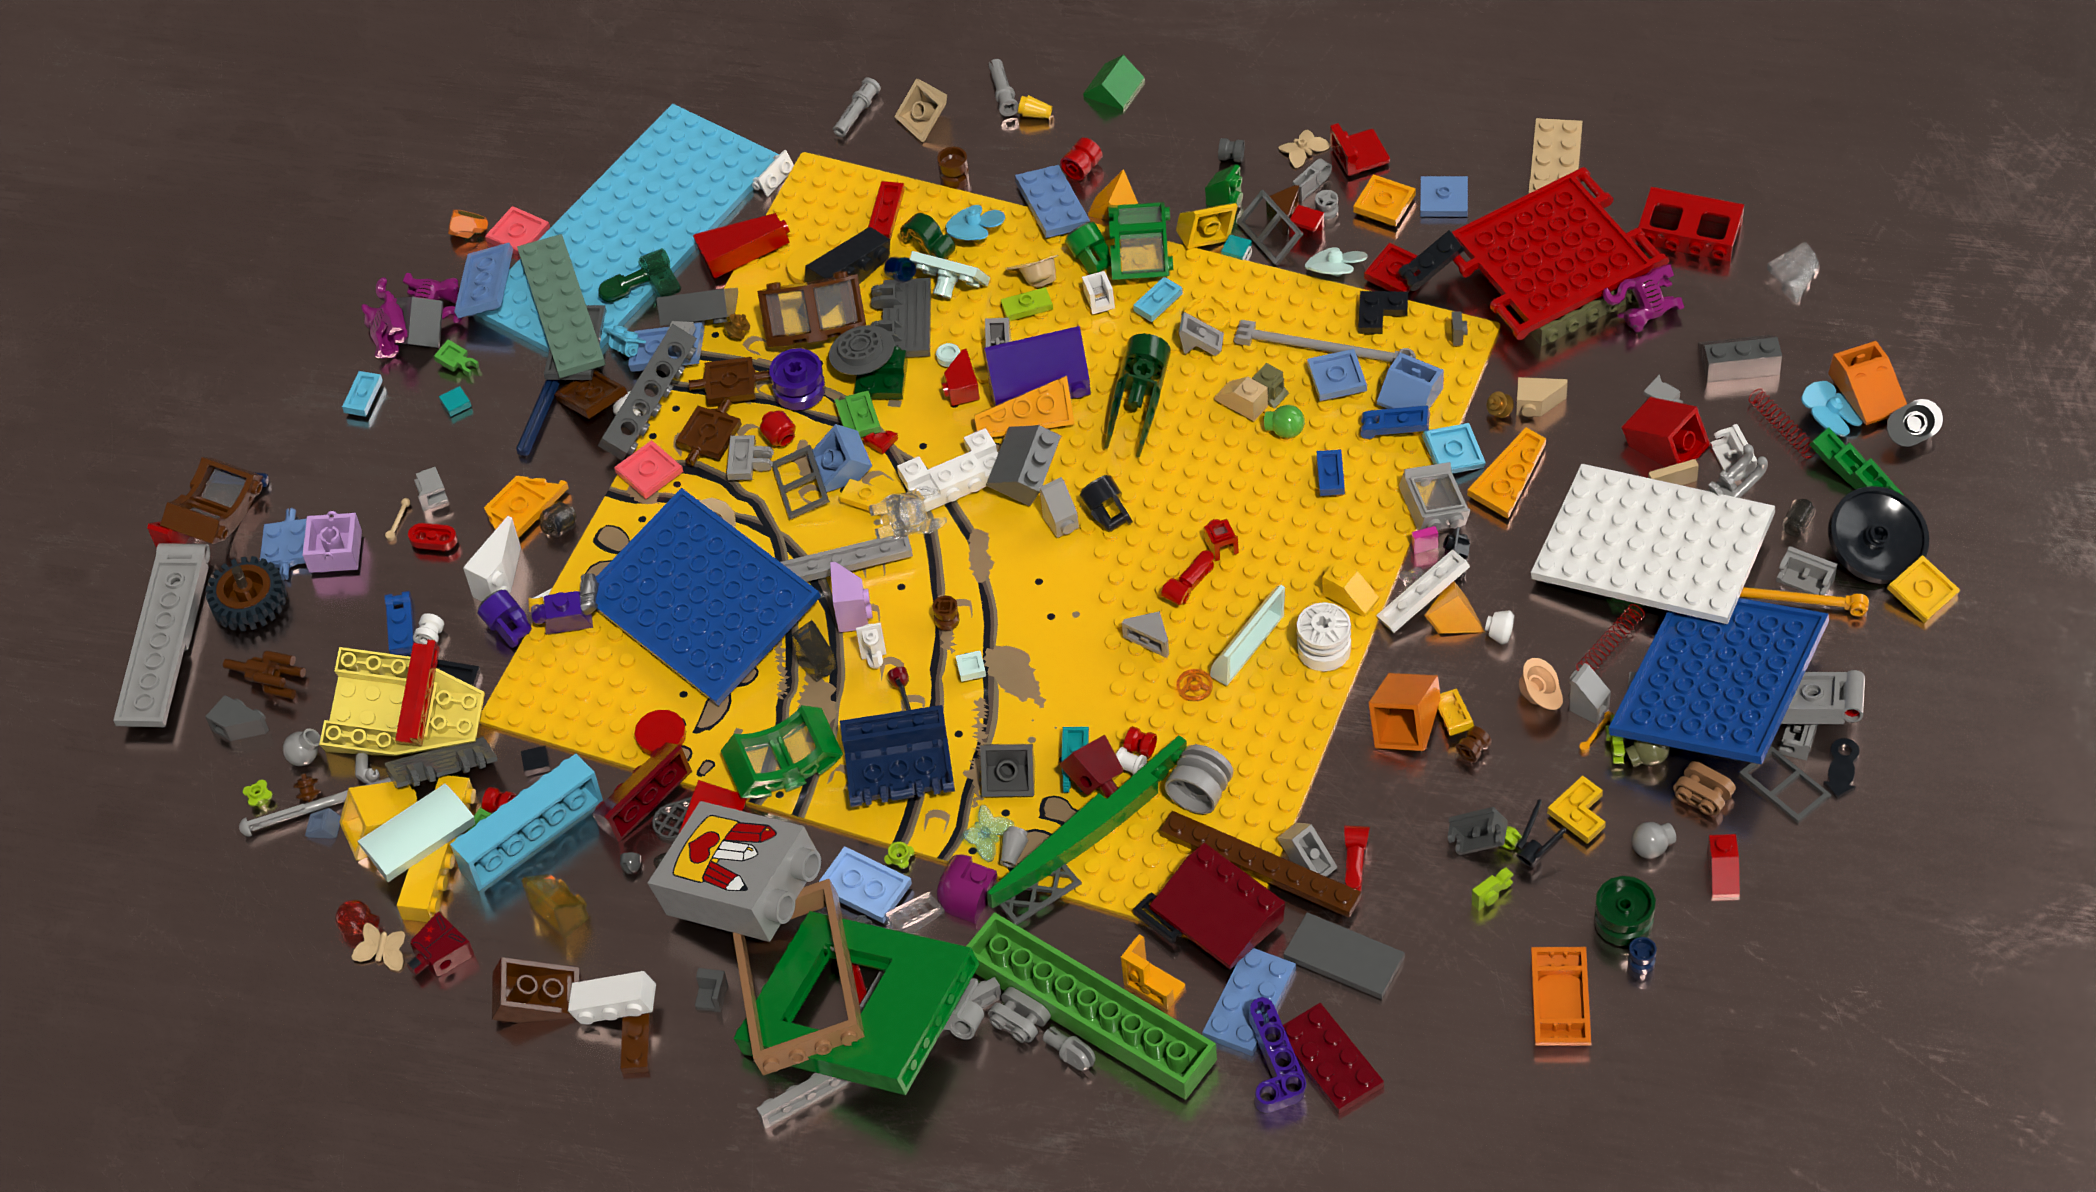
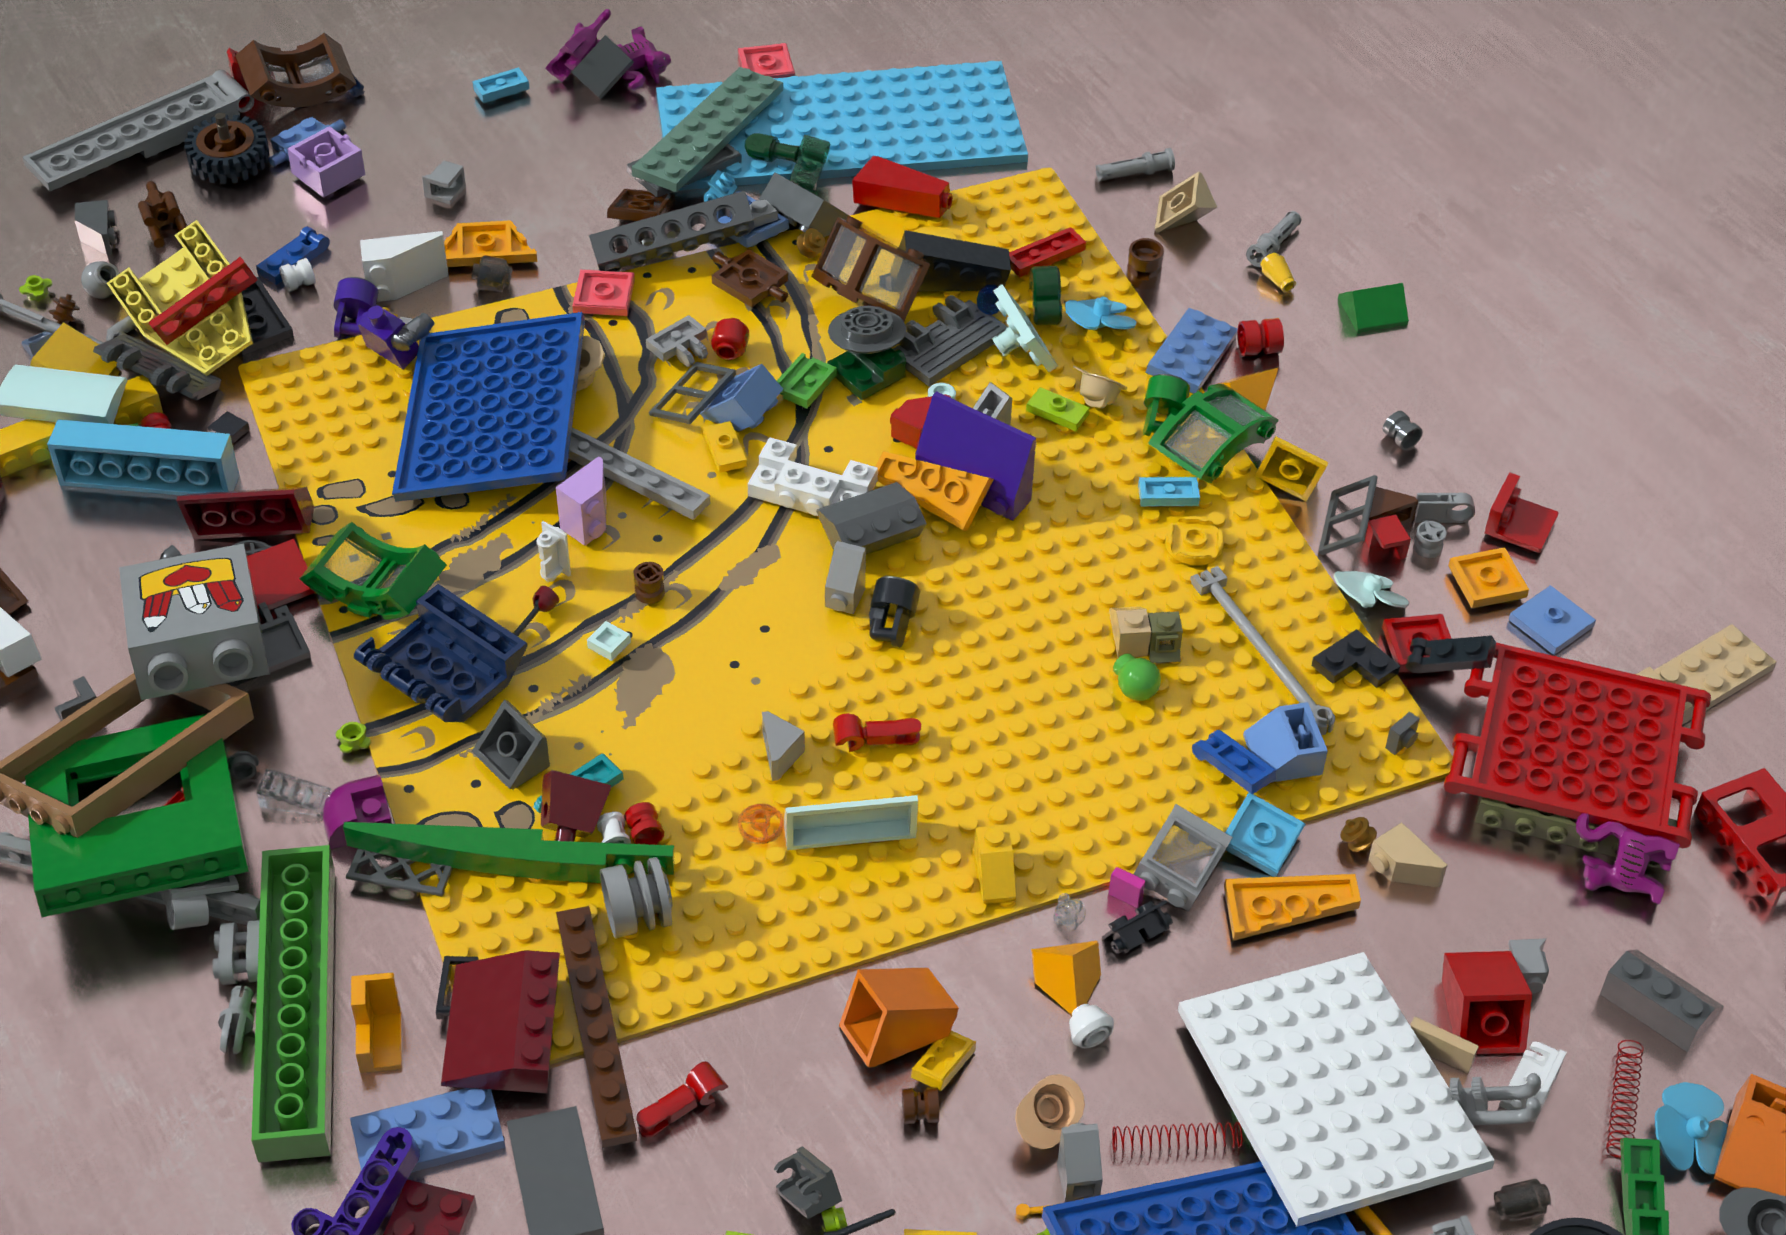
camera: 40 degrees right, 5 degrees down
tan hinge [385,498,411,541] -> none
red plate [408,523,458,551] -> none
bright green plate [434,339,479,377] -> none
teal tile [439,386,472,417] -> none
orange rock [448,210,488,238] -> none
medium blue plate [454,243,513,318] -> none
dark blue axle [516,380,561,457] -> none
clear yellow slope [521,874,589,938] -> none
red tile [634,710,687,755] -> none
reddish brown plate [676,398,742,466] -> none
white hinge [752,150,794,197] -> none
dark purple wheel [769,348,825,410] -> none
clear smoke slope [792,620,836,682] -> none
light blue plate [819,846,912,924] -> none
red tile [863,431,898,454] -> none
clear piece [869,487,947,539] -> none
clear light blue piece [963,805,1014,862] -> none
light grey cone [1000,826,1028,868] -> none
white window [1082,271,1115,315] -> none
dark green piece [1104,333,1171,457] -> none
light grey slope [1179,312,1224,356] -> none
red window [1204,519,1239,561] -> none
green slope [1205,165,1243,207] -> none
teal tile [1221,235,1252,260] -> none
light grey slope [1277,823,1338,877] -> none
tan piece [1279,130,1331,169] -> none
white wheel [1297,602,1351,672] -> none
medium blue plate [1307,349,1367,401] -> none
blue plate [1317,449,1345,496] -> none
white plate [1376,550,1470,633] -> none

